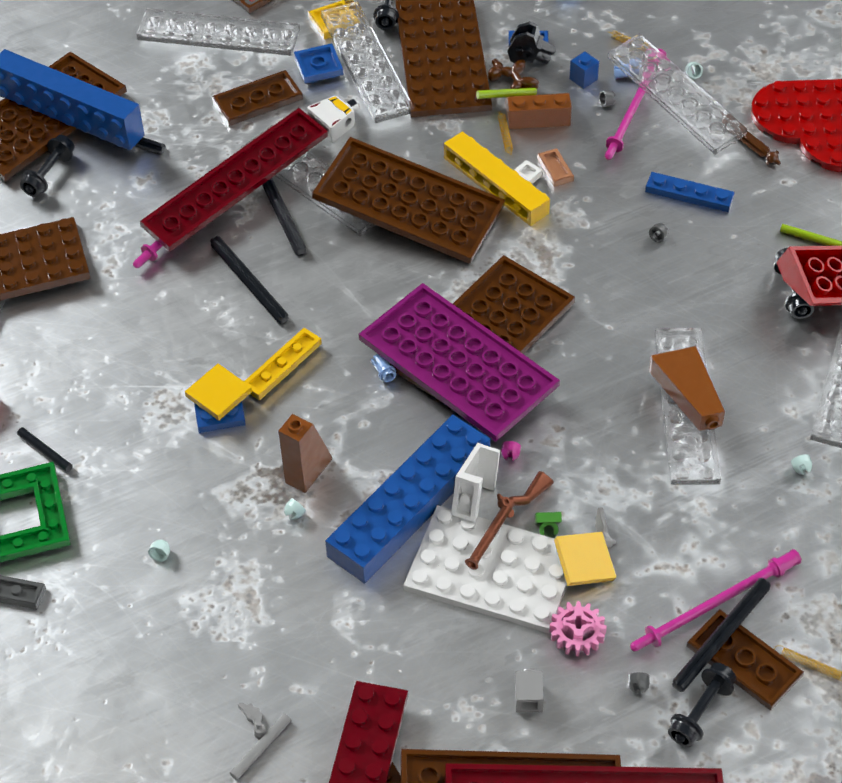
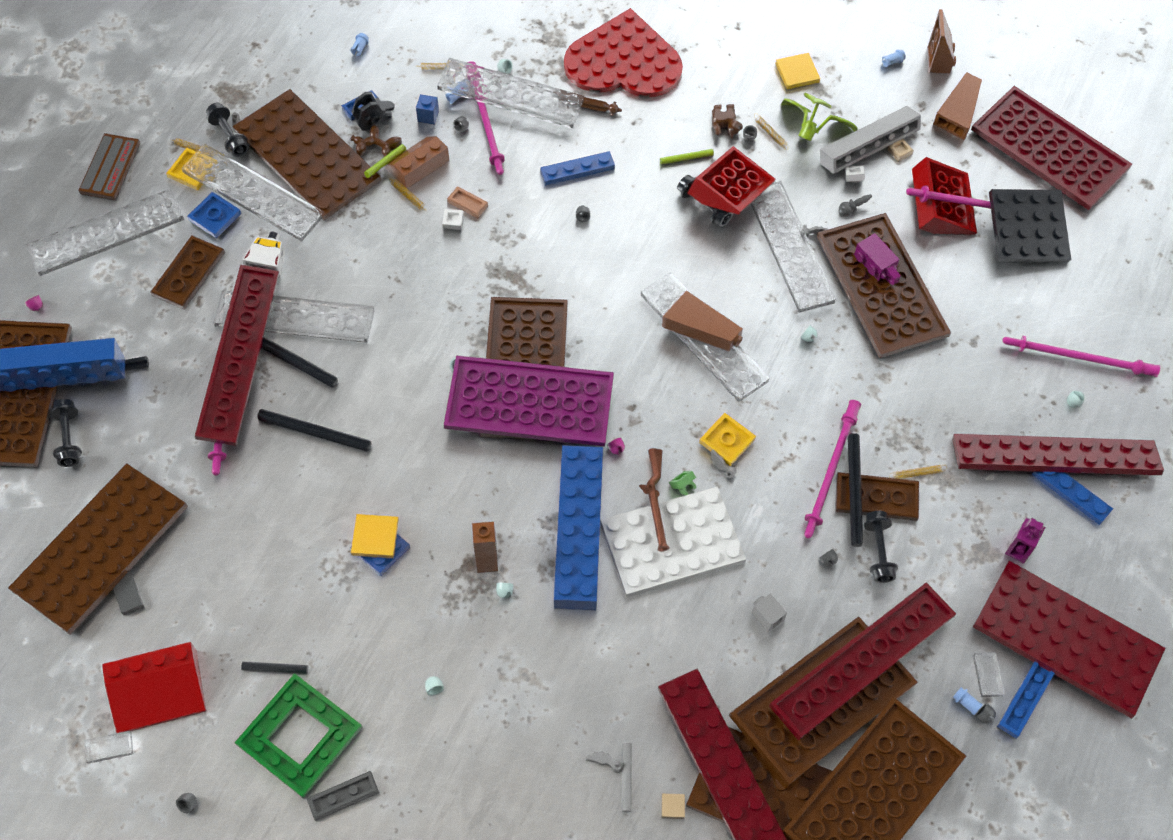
camera: 40 degrees left, 10 degrees up
yellow plate [244,328,322,401] -> none
reddish brown plate [312,137,505,264] -> none
light blue pin [371,354,396,382] -> none
yellow brick [444,131,550,226] -> none
white panel [451,443,500,522] -> none
bright pink gear [549,601,607,657] -> none
yellow tile [554,532,616,586] -> none
none -> dark pink hinge [25,295,43,311]
none -> yellow plate [699,413,756,466]

